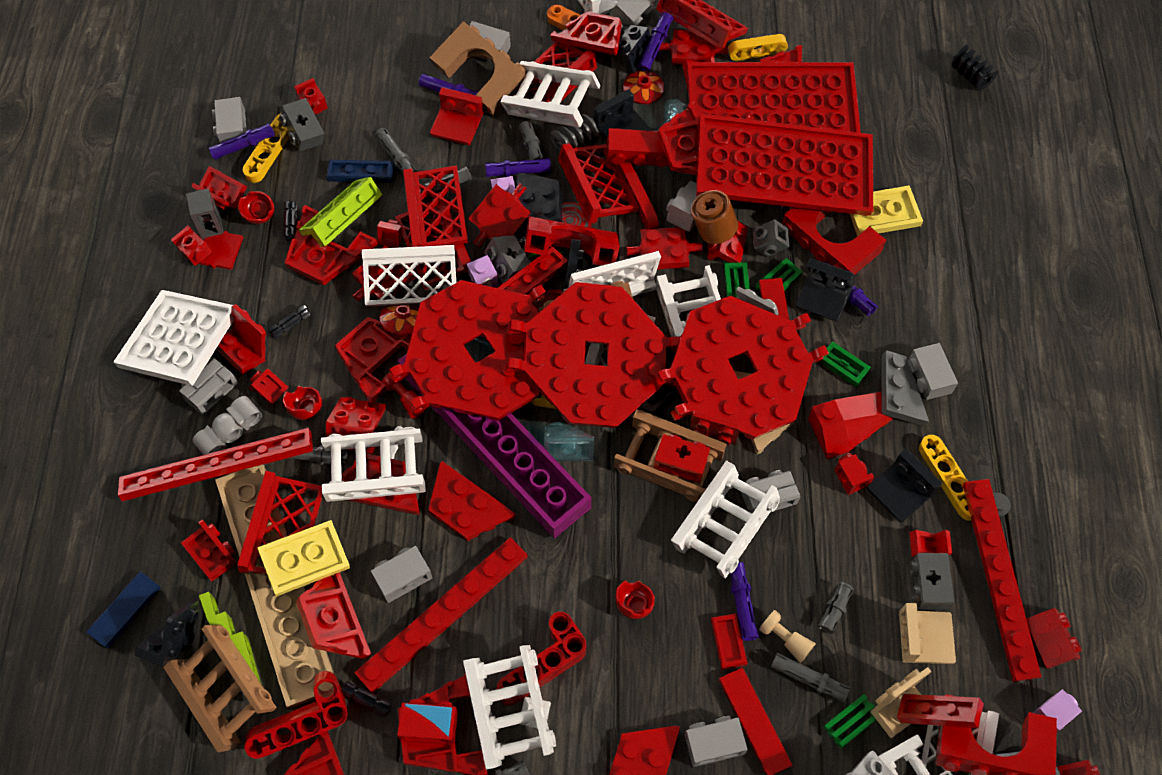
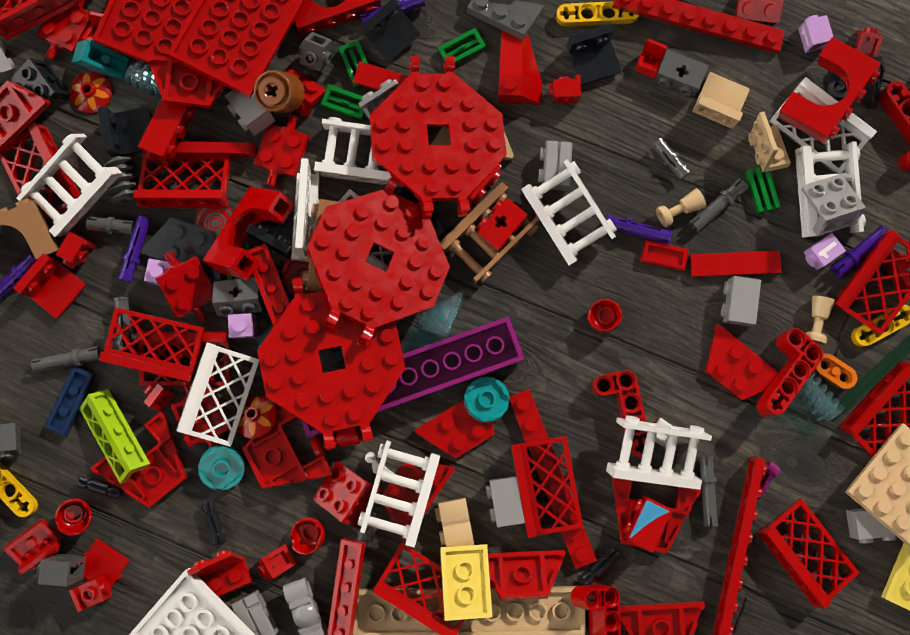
camera: 65 degrees left, 20 degrees up
dark purple pin [637,12,673,72] -> none
red plate [897,694,984,728] -> none
none -> red brick [56,231,96,269]
none -> teal slope [71,39,129,79]
none -> teal tile [198,445,245,490]
none -> tan brick [435,498,474,547]
none -> teal tile [464,377,509,422]
none -> red fence [511,436,584,538]

